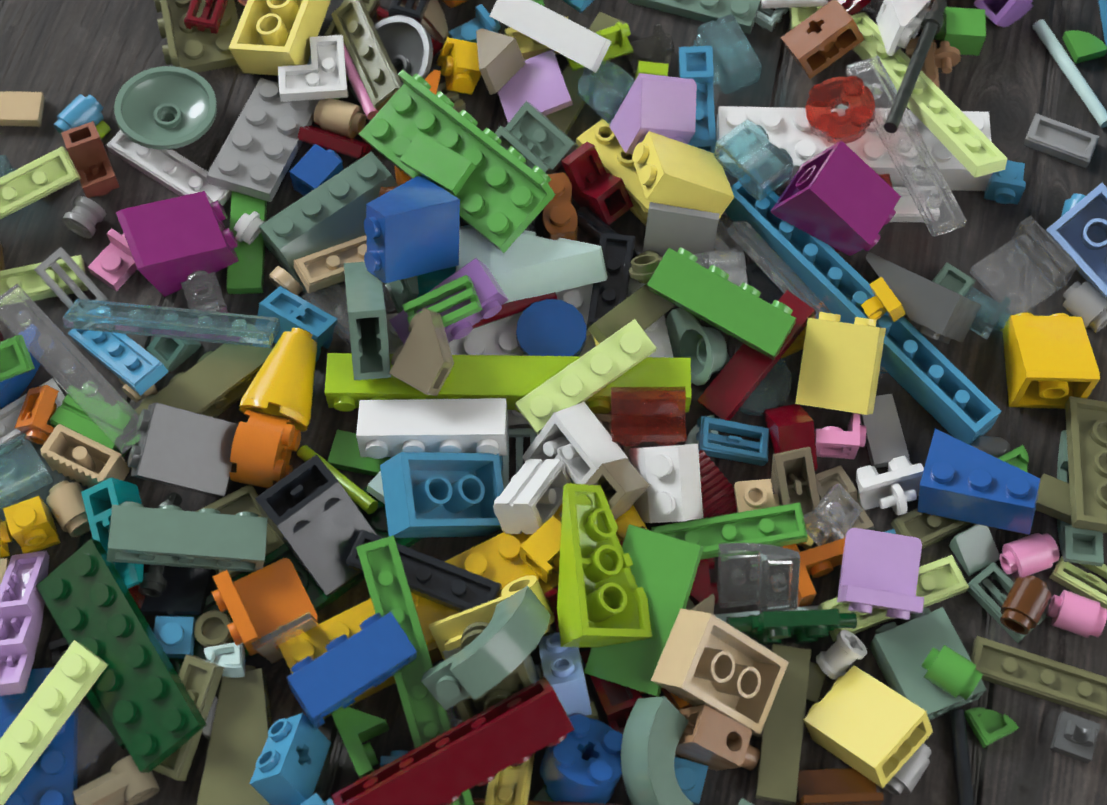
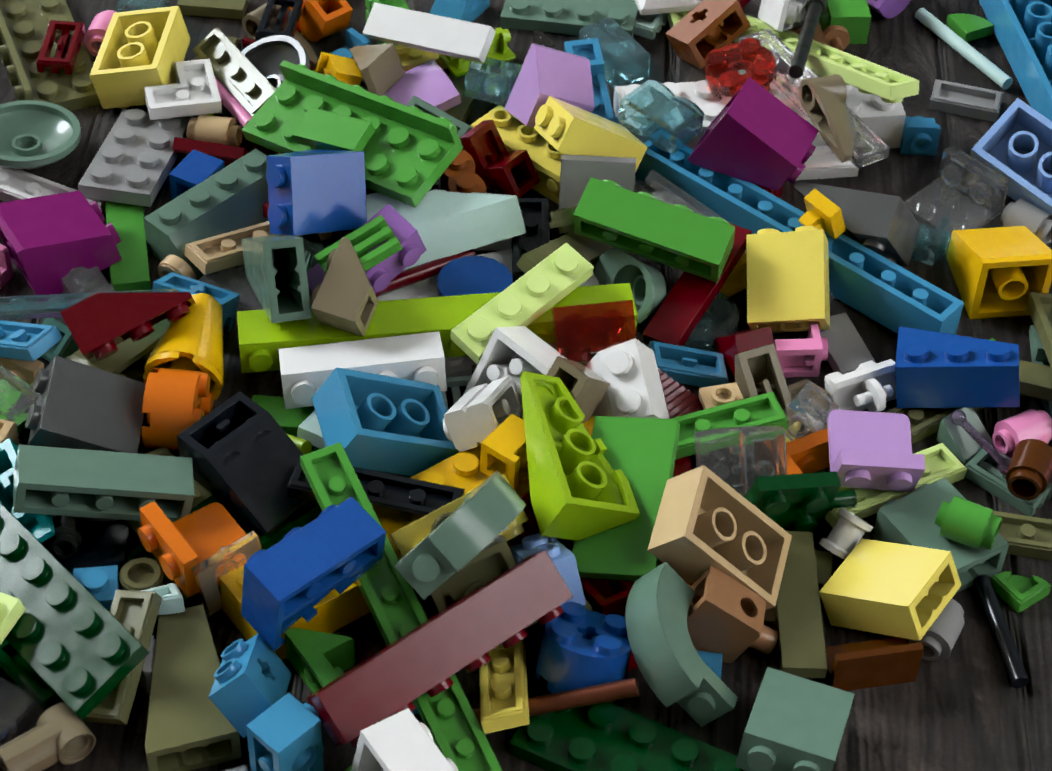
camera: 10 degrees left, 20 degrees down
white plate [234,211,264,245] -> none
none -> dark red slope [60,292,195,361]
none -> dark tan piece [799,74,855,163]
none -> clear purple hinge [950,410,1011,475]

